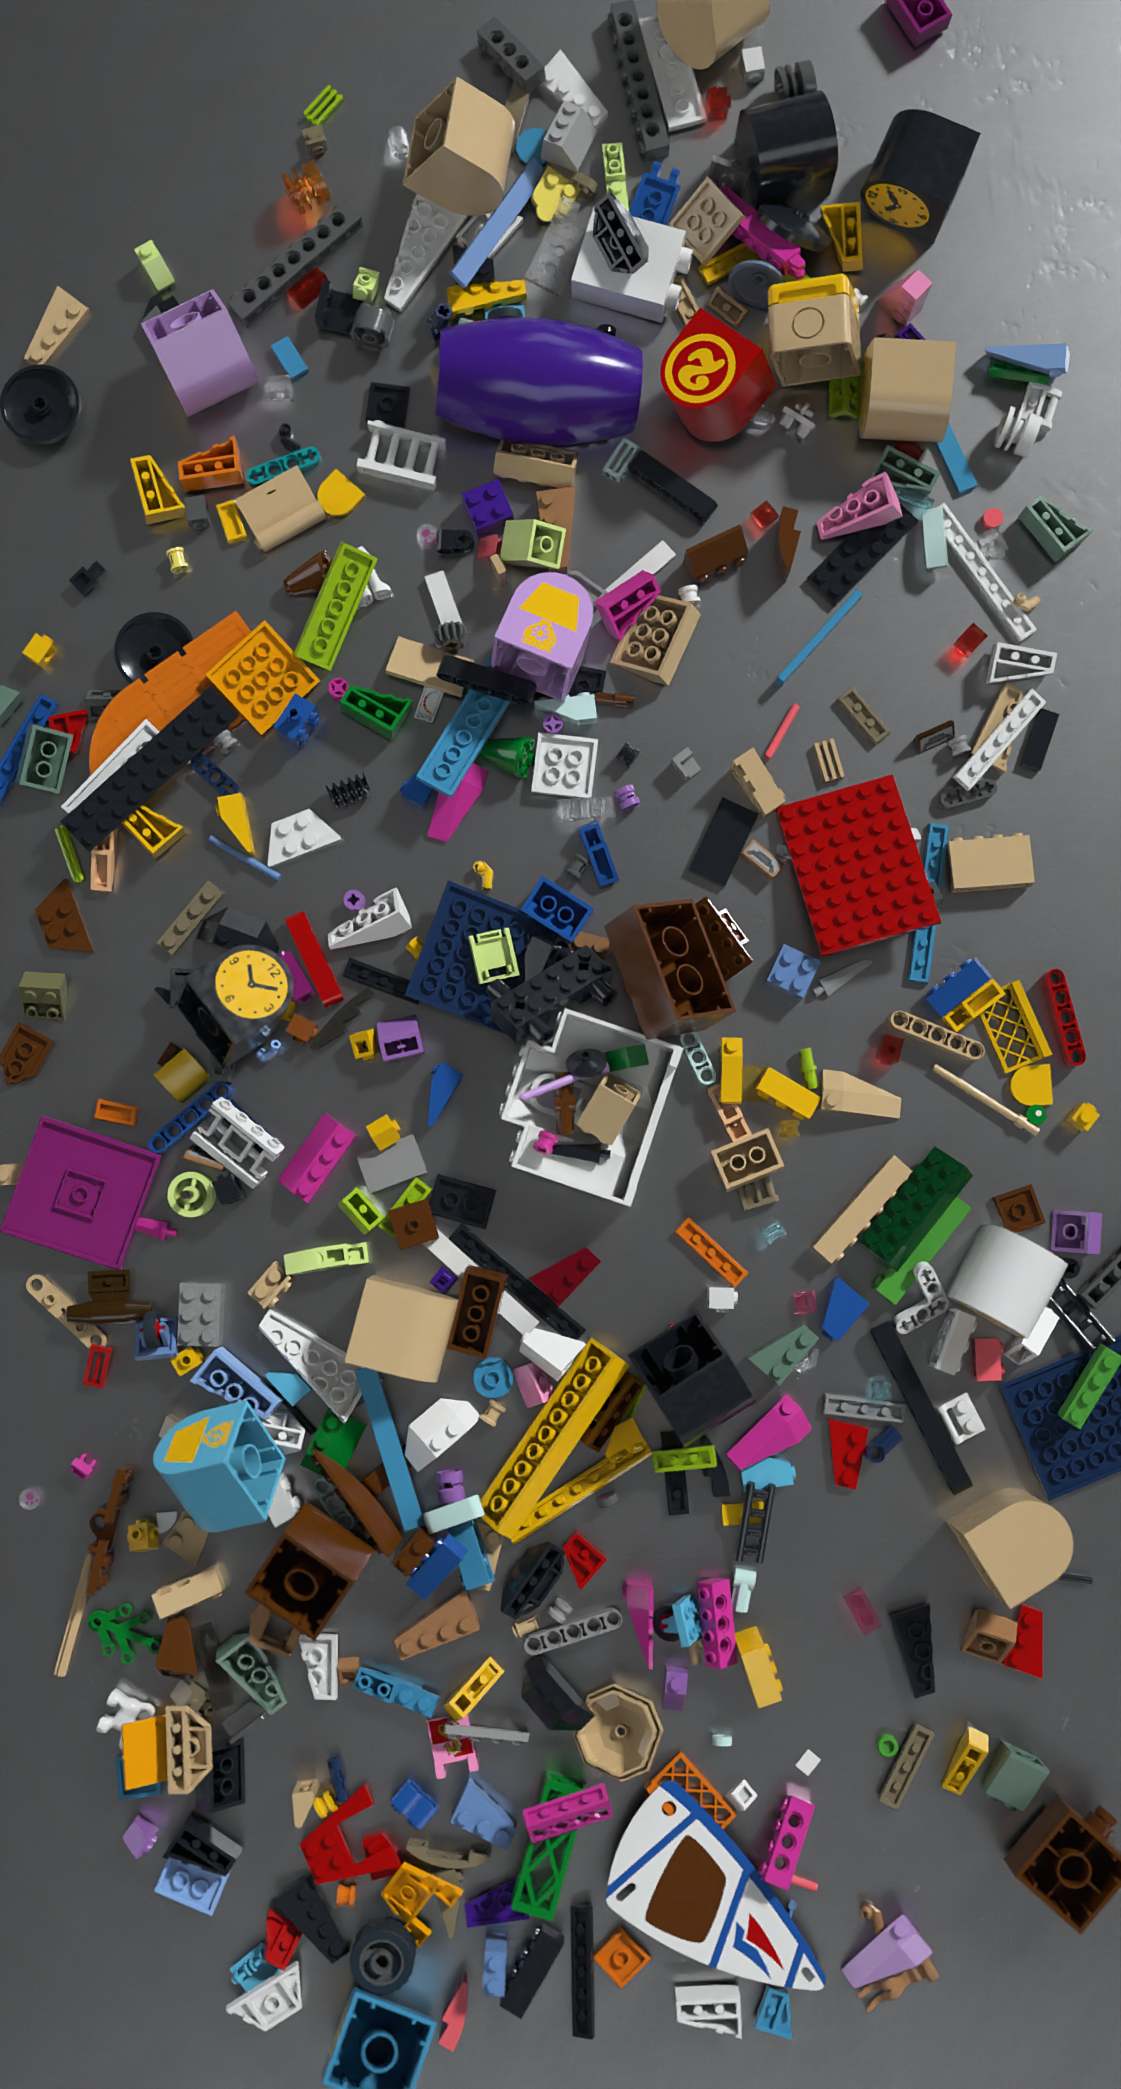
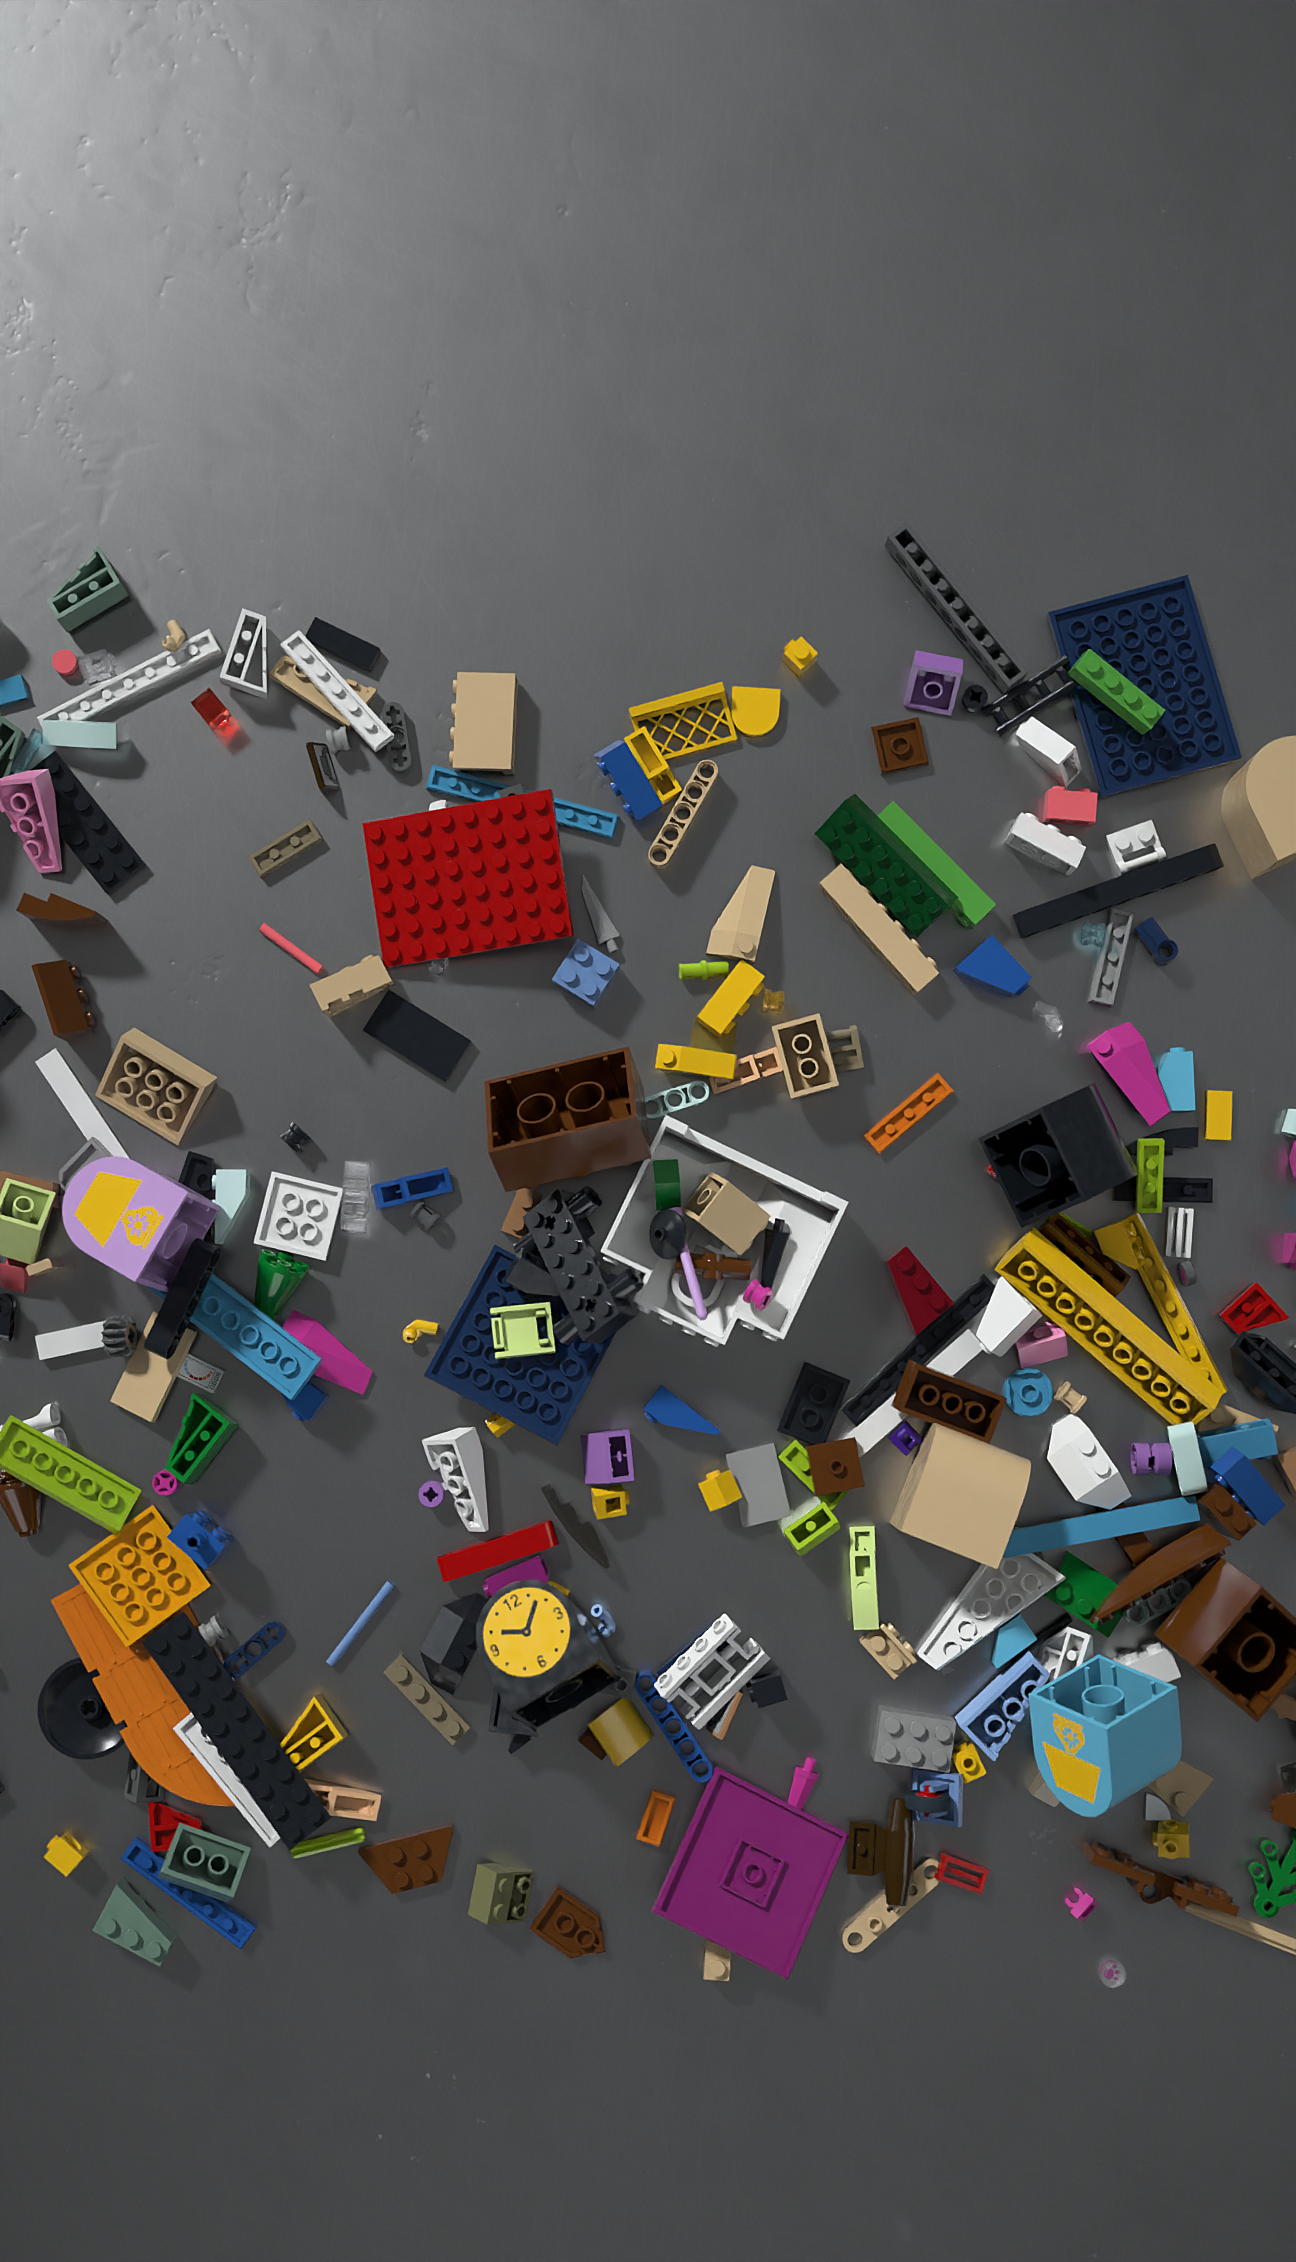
camera: 80 degrees left, 0 degrees up
tan wedge [151,1564,226,1619] -> none
yellowish green wheel [168,1172,216,1217] -> none
yellow slope [215,793,255,856] -> none
white wing [268,809,342,868] -> none
dark pink slope [277,1113,358,1203] -> none
dark orange brick [286,1013,319,1045] -> none
black piece [325,772,370,809] -> none
black tile [343,958,420,1005] -> none
blue slope [520,876,594,943] -> none
medium lavender wheel [543,713,563,735] -> none
dark pink wedge [594,570,661,641] -> none
reddish brown axle [594,692,635,708] -> none
medium lavender wheel [614,784,640,811] -> none
light grey panel [671,747,701,782] -> none
white wheel [678,585,700,606] -> none
reddish brown bracket [695,896,753,983] -> none
white brick [708,1287,738,1313] -> none
black bar [735,1481,776,1564] -> none
slope [741,839,784,880] -> none
sand green wedge [746,1323,819,1386] -> none
clear red plate [751,500,779,530] -> none
clear light blue bush [760,1219,787,1245] -> none
dark azure tile [776,590,863,687] -> none
clear pink slope [794,1290,817,1314] -> none
tan tile [813,738,845,783] -> none
red wing [828,1419,869,1490] -> none
clear red brick [875,1034,904,1066] -> none
white beam [893,1262,949,1334] -> none
tan bar [932,1063,1040,1136] -> none
white brick [945,1224,1068,1339] -> none
green tile [1025,1105,1047,1125] -> none
red beam [1042,969,1086,1067] -> none
none -> white tile [1164,1207,1194,1258]

